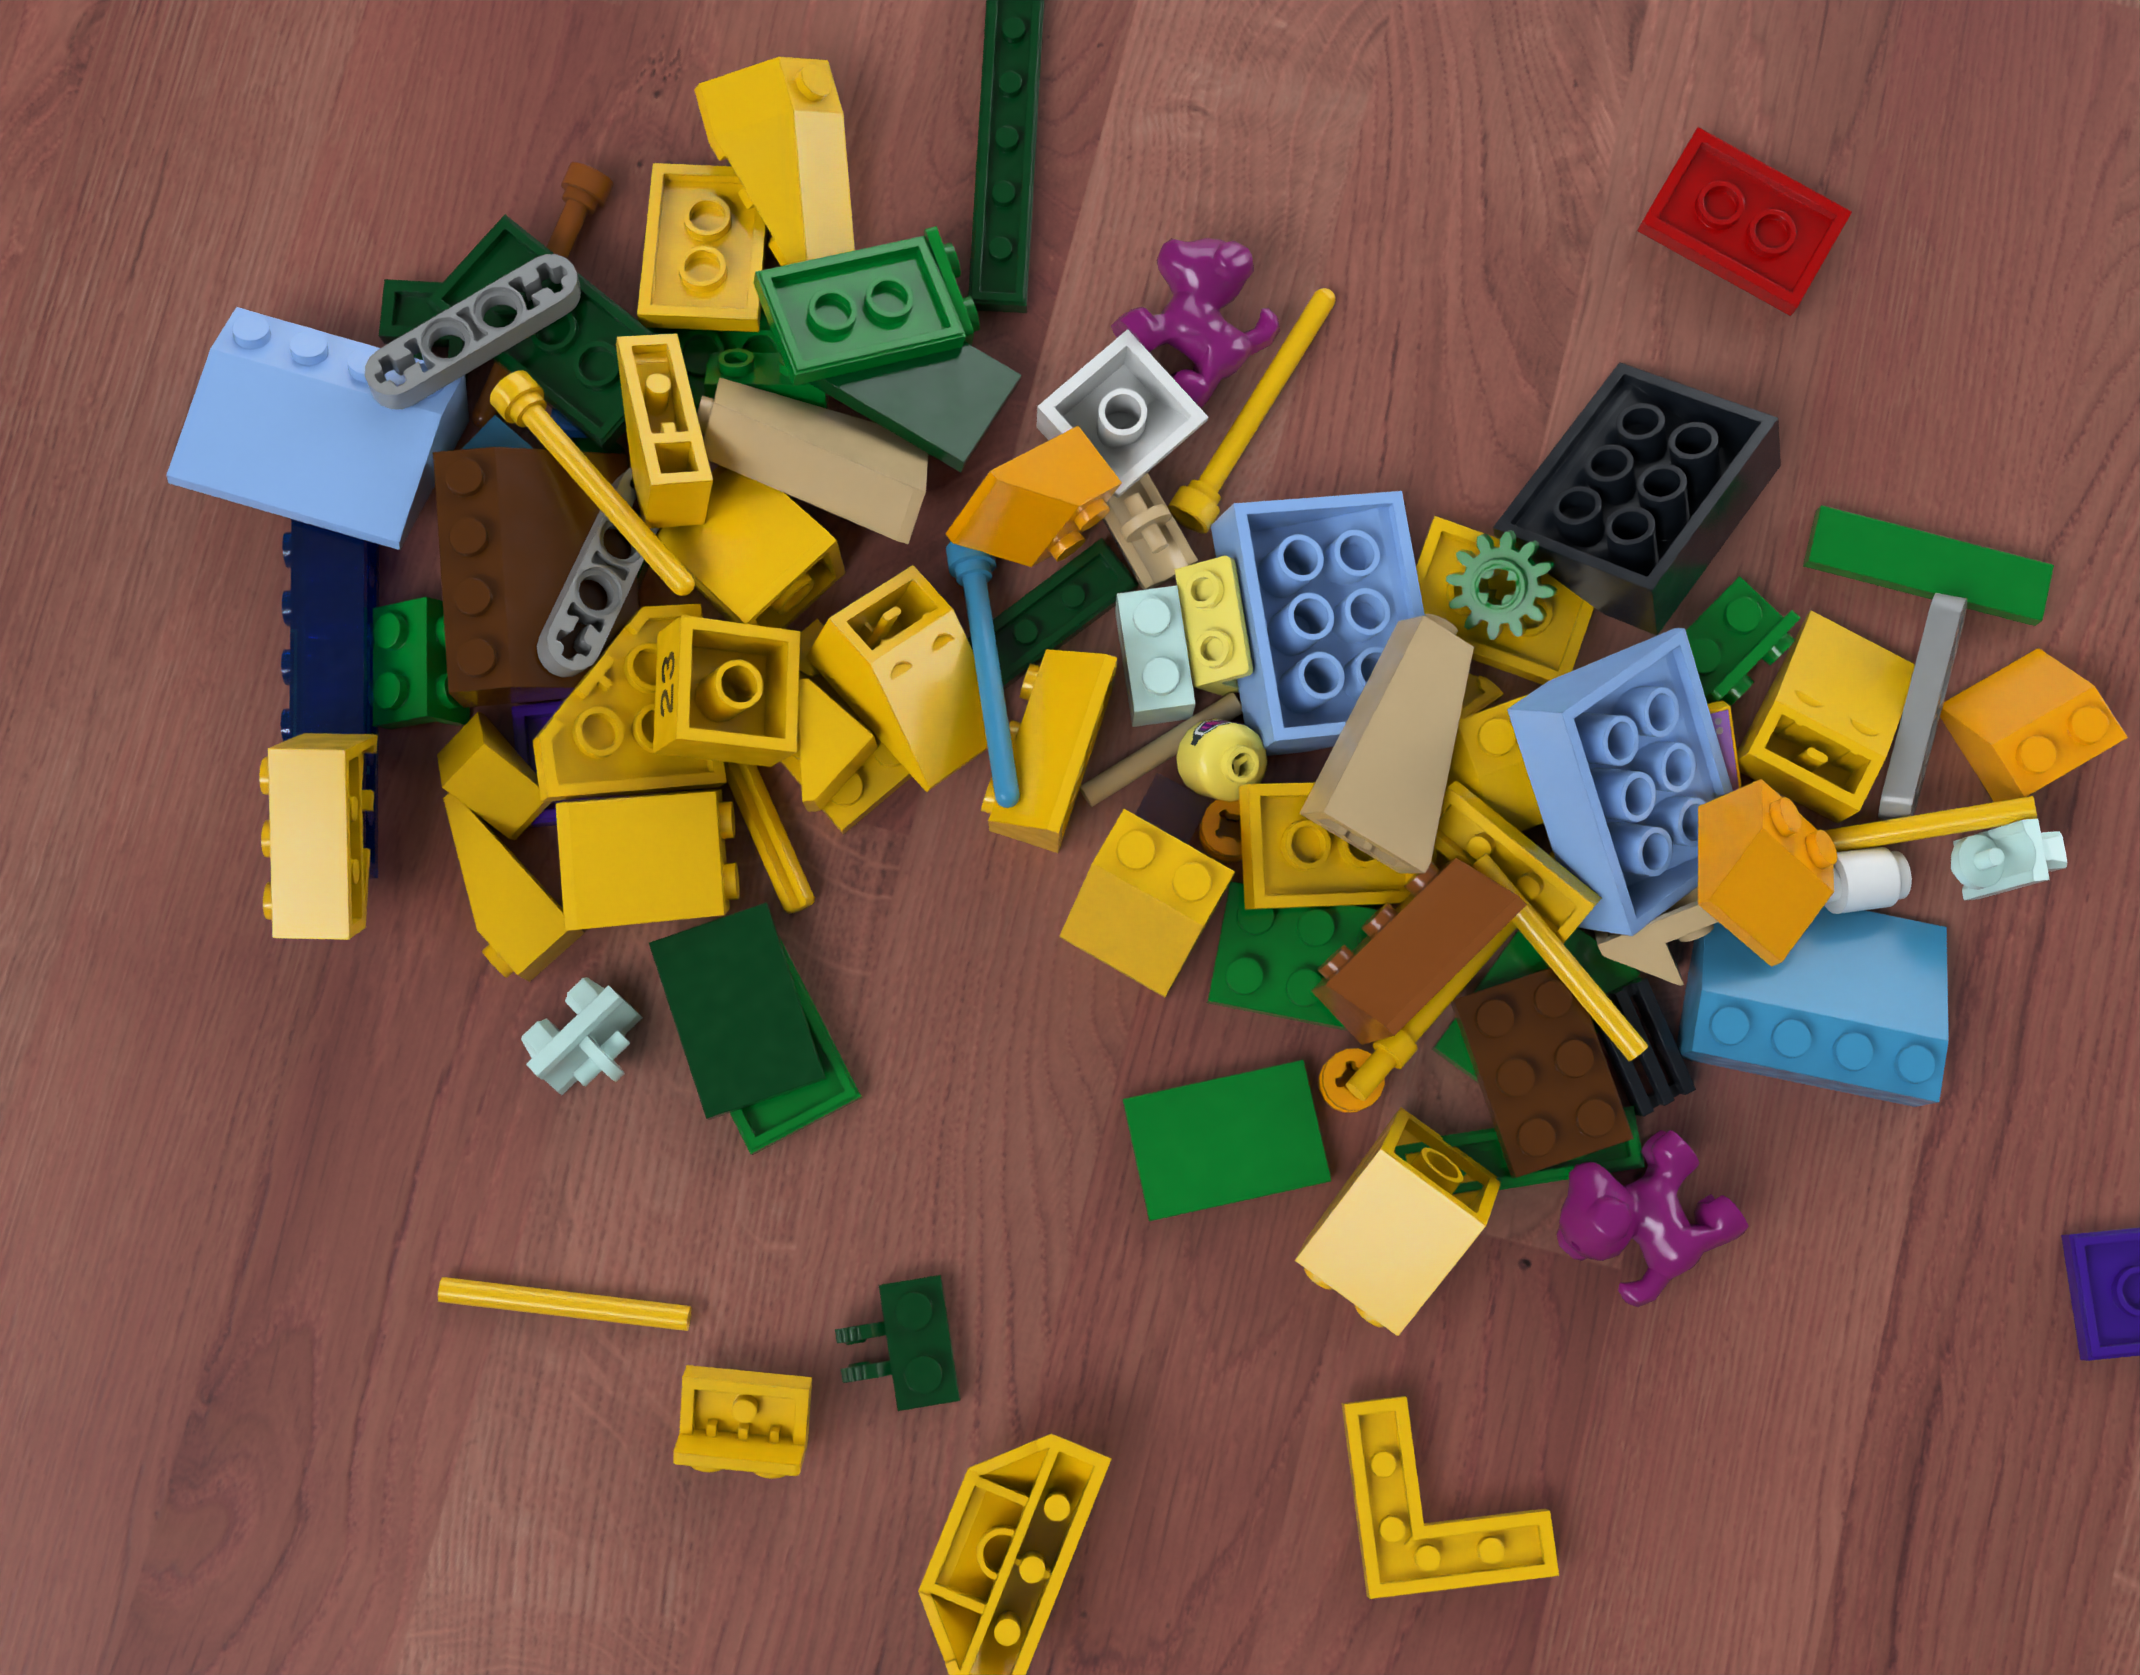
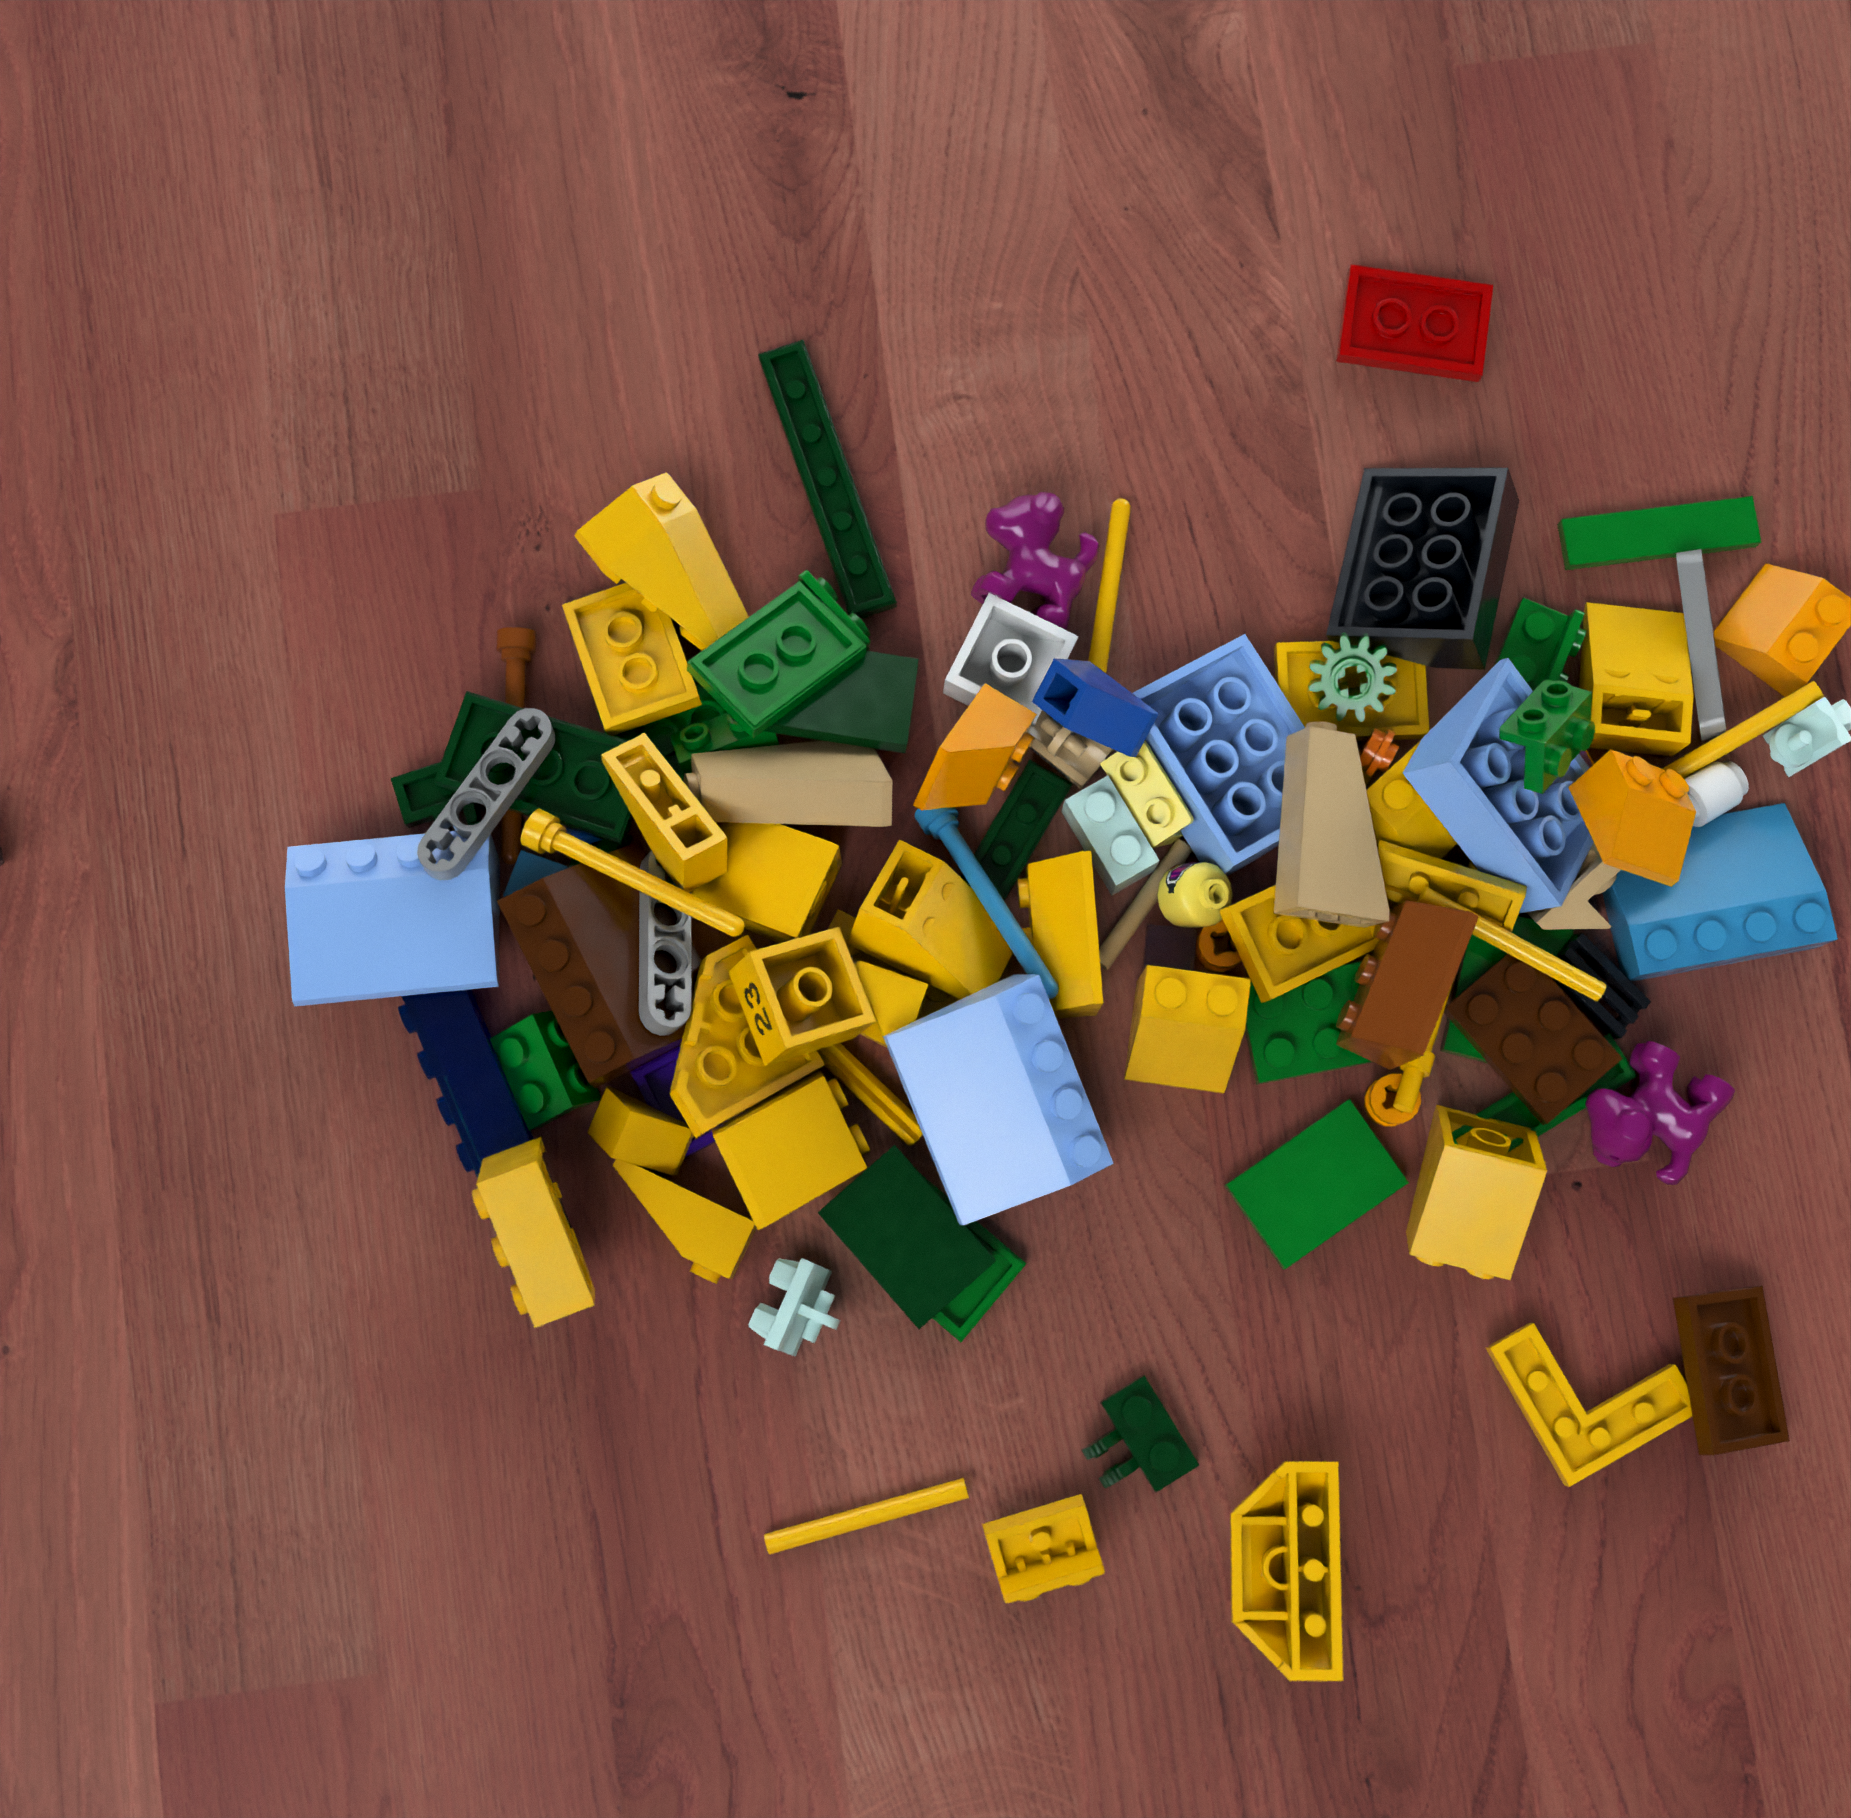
camera: 20 degrees left, 0 degrees up
none -> light blue slope [883,974,1114,1225]
none -> blue slope [1032,658,1159,757]
none -> orange plate [1359,728,1399,777]
none -> green bracket [1499,680,1595,794]
none -> reddish brown plate [1673,1286,1790,1455]

